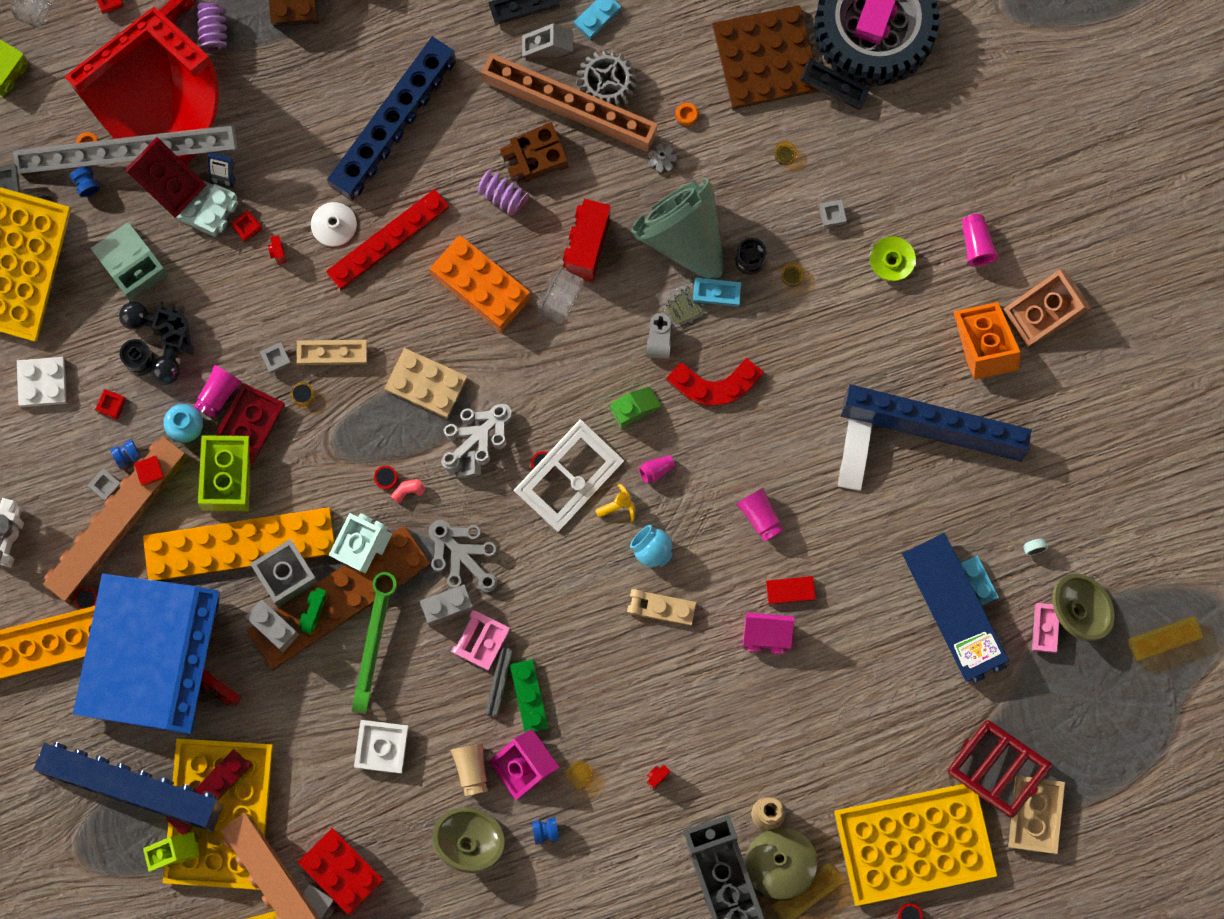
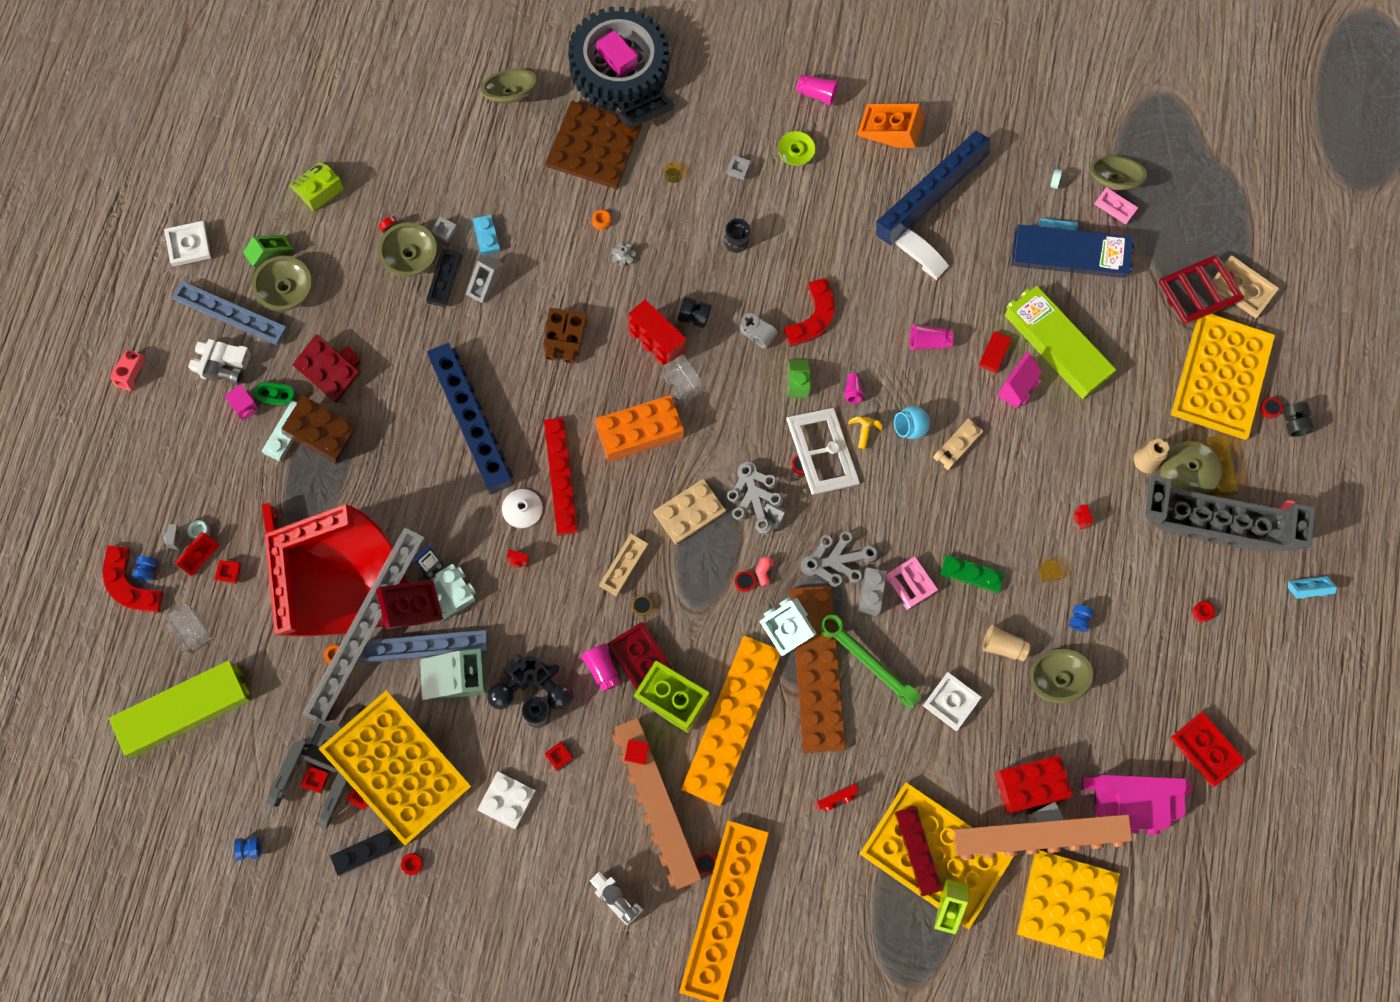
camera: 65 degrees left, 5 degrees down
dark blue brick [33,742,223,832] -> none
blue wheel [70,166,100,198] -> none
blue slope [73,574,220,736] -> none
light grey plate [87,468,120,501] -> none
blue wheel [110,439,141,470] -> none
medium azure piece [164,404,203,443] -> none
lavender piece [197,2,227,53] -> none
red tile [230,210,263,243] -> none
light grey brick [245,599,299,653] -> none
light grey slope [250,539,318,609] -> none
light grey plate [260,342,291,374] -> none
green plate [299,588,327,635] -> none
lavender piece [477,168,529,215] -> none
nougat brick [481,53,658,152] -> none
dark grey axle [486,647,513,717] -> none
dark pink slope [488,729,560,800] -> none
light grey gear [576,50,637,108] -> none
sand green cone [631,178,725,280] -> none
piece [655,278,707,330] -> none
medium azure plate [693,277,741,307] -> none
clear yellow tile [781,263,804,287] -> none
nougat slope [1003,269,1091,347] -> none
clear yellow plate [1127,616,1204,662] -> none
none -> sand blue plate [361,630,488,663]
none -> black wheel [678,296,712,328]
none -> lime brick [1004,286,1116,399]

